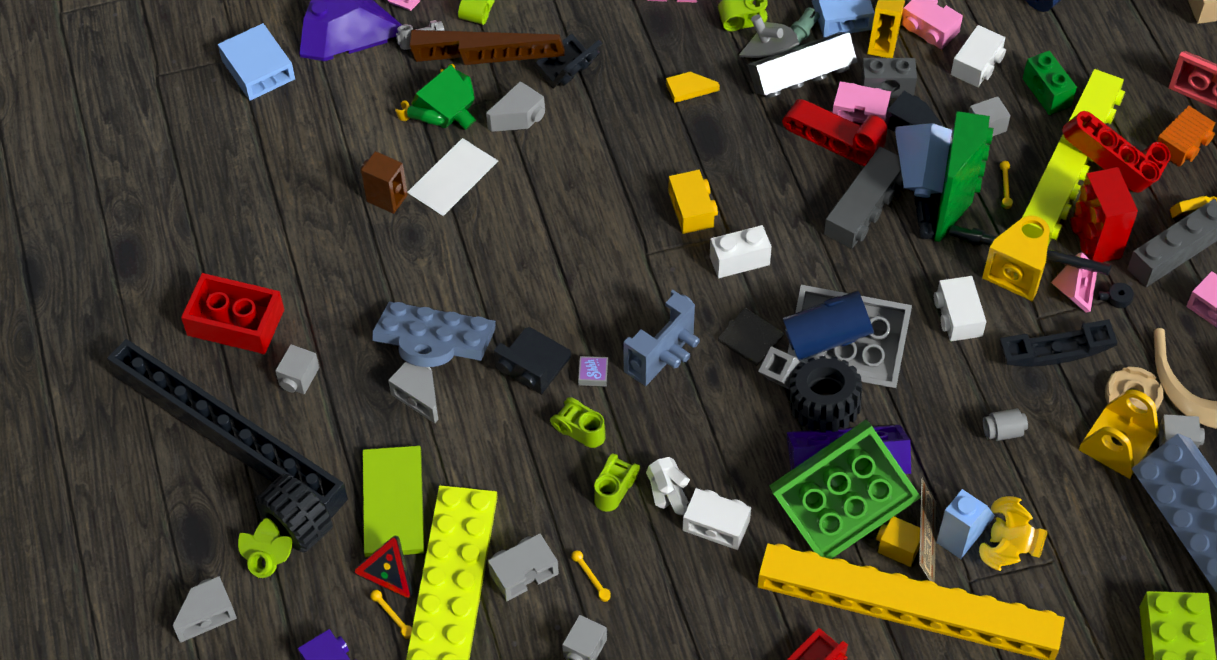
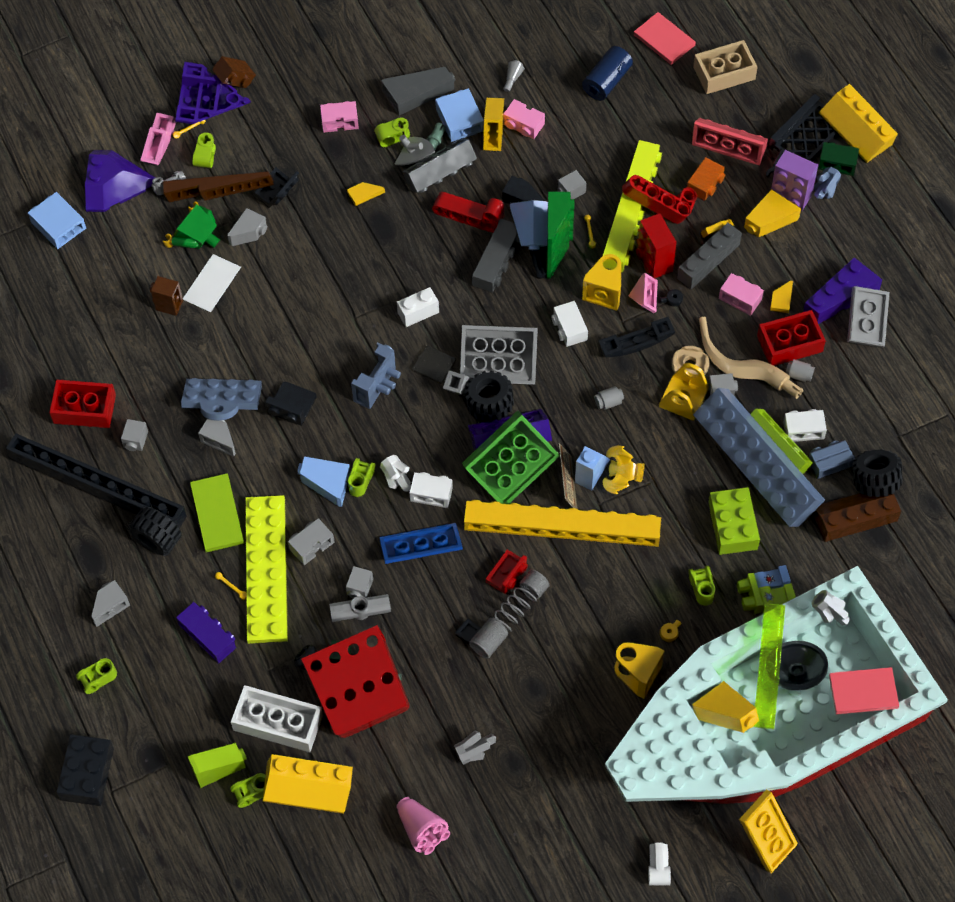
camera: 10 degrees left, 5 degrees up
lime plate [238,518,292,578] -> none
piece [354,535,413,599] -> none
lime piece [550,397,606,448] -> none
yellow hinge [571,550,611,602] -> none
tile [578,356,608,386] -> none
yellow brick [668,169,718,234] -> none
dark blue piece [783,290,874,361] -> none
bright pink brick [833,81,891,123] -> none
dark grey brick [861,58,917,98] -> none
yellow brick [876,516,920,567] -> none
black bar [949,225,1111,275] -> none
white brick [951,25,1006,87] -> none
green brick [1022,50,1077,115] -> none
none -> light blue slope [298,457,350,507]
none -> blue slope [379,523,463,564]

